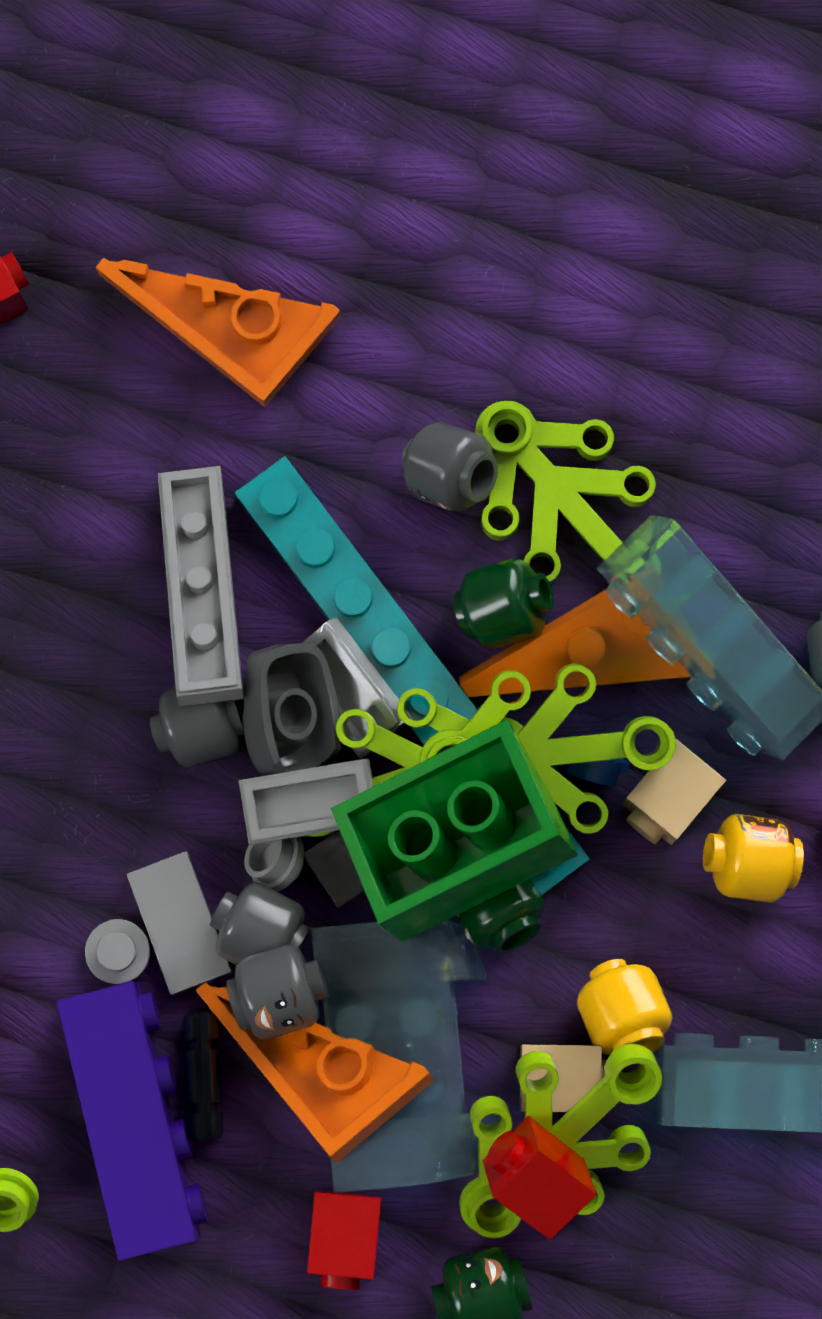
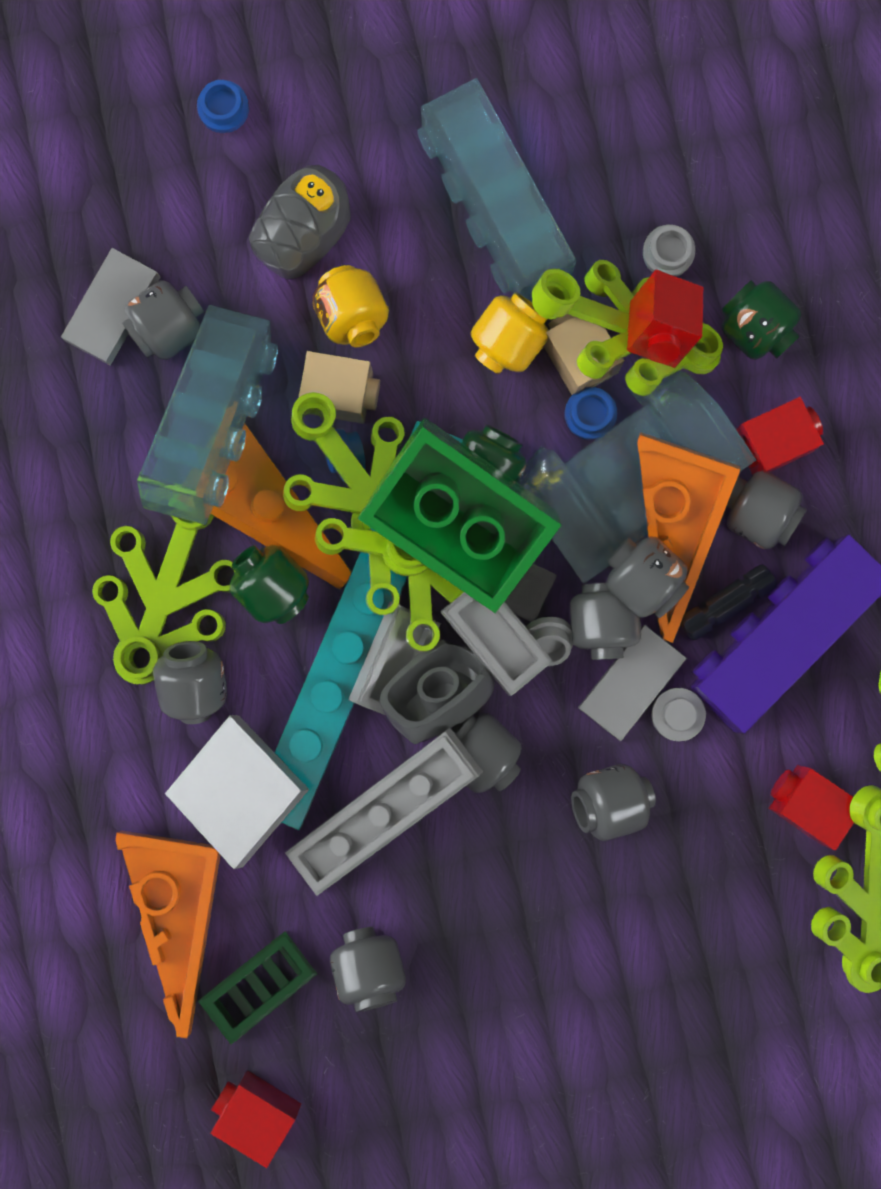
camera: 115 degrees left, 5 degrees up
none -> tile [165,715,309,869]
none -> dark green slope [198,931,317,1045]
none -> dark grey head [330,927,406,1013]
none -> blue plate [564,387,617,440]
none -> dark grey head [571,764,656,841]
none -> light grey plate [643,225,695,276]
none -> dark grey head [726,471,807,549]

